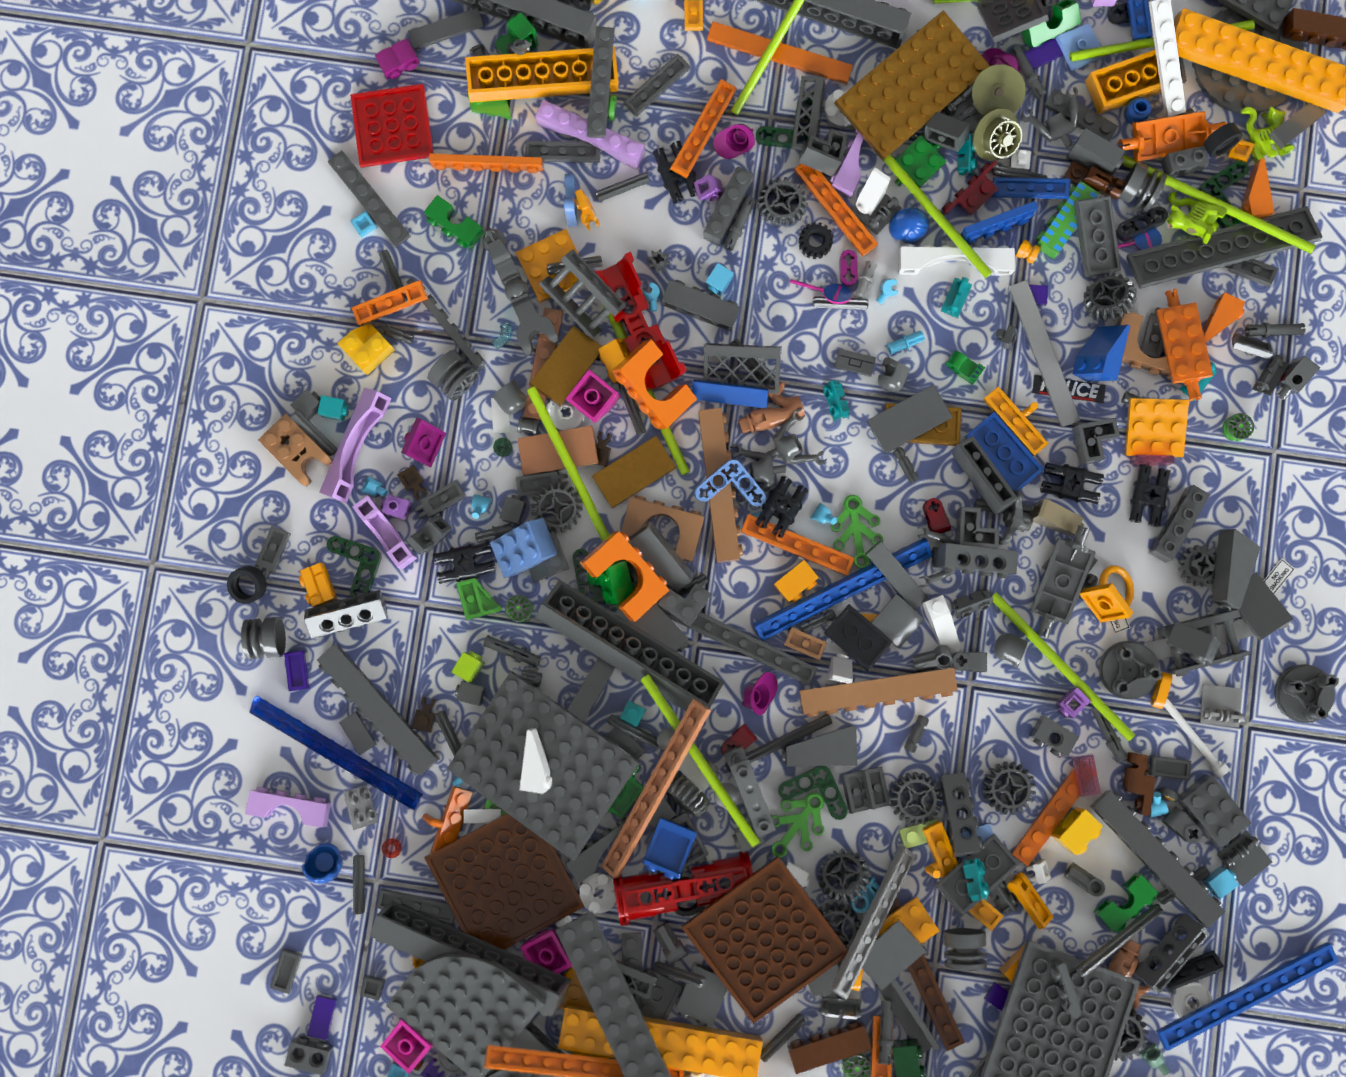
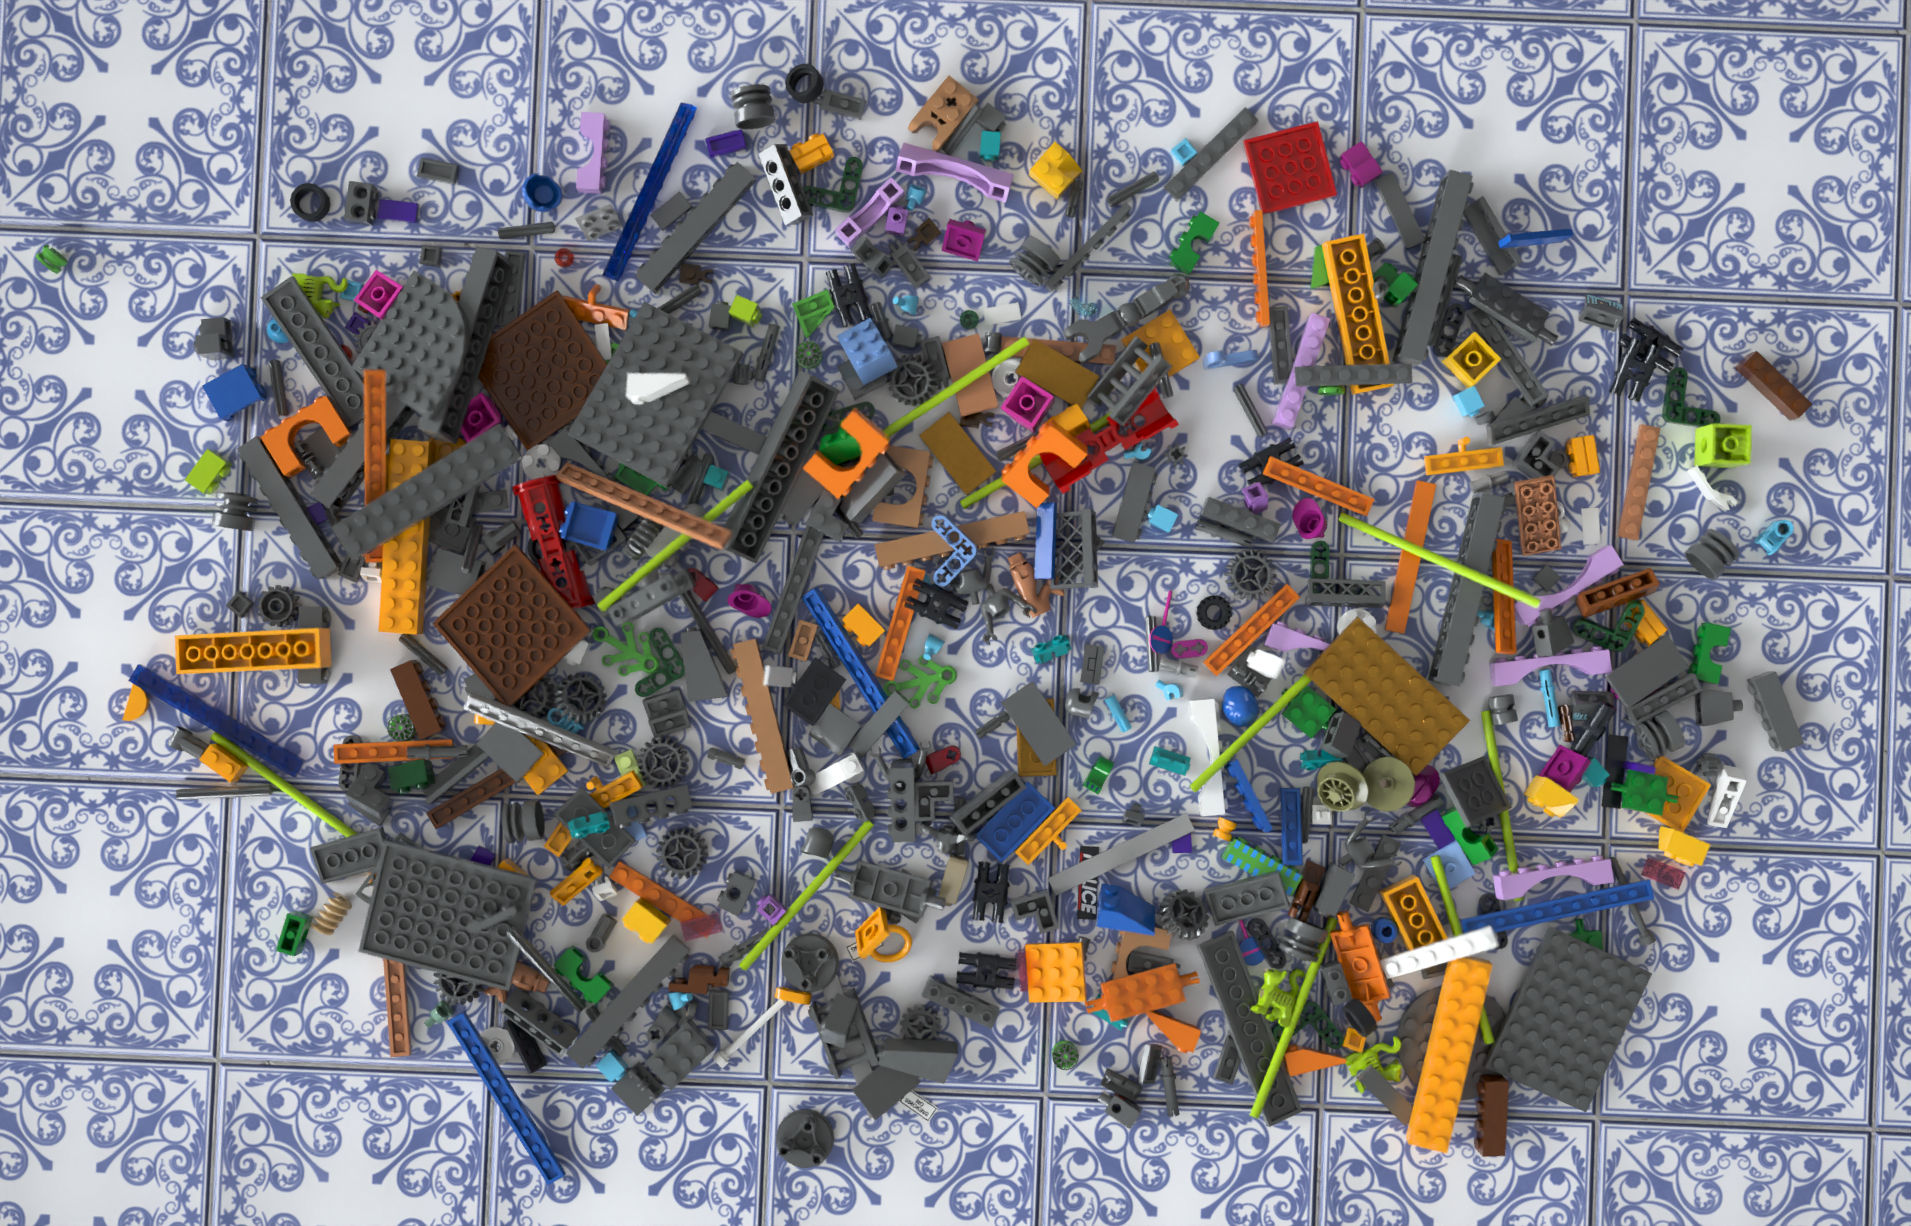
camera: 80 degrees right, 5 degrees up
orange hinge [351,280,428,326] -> none
dark grey helmet [493,379,527,415] -> none
light orange plate [574,189,600,231] -> none
dark grey tile [624,54,690,117] -> none
dark grey brick [798,129,848,176] -> none
dark grey hinge [820,996,862,1020] -> none
dark red bracket [941,160,998,216] -> none
light grey hinge [1200,684,1245,728] -> none

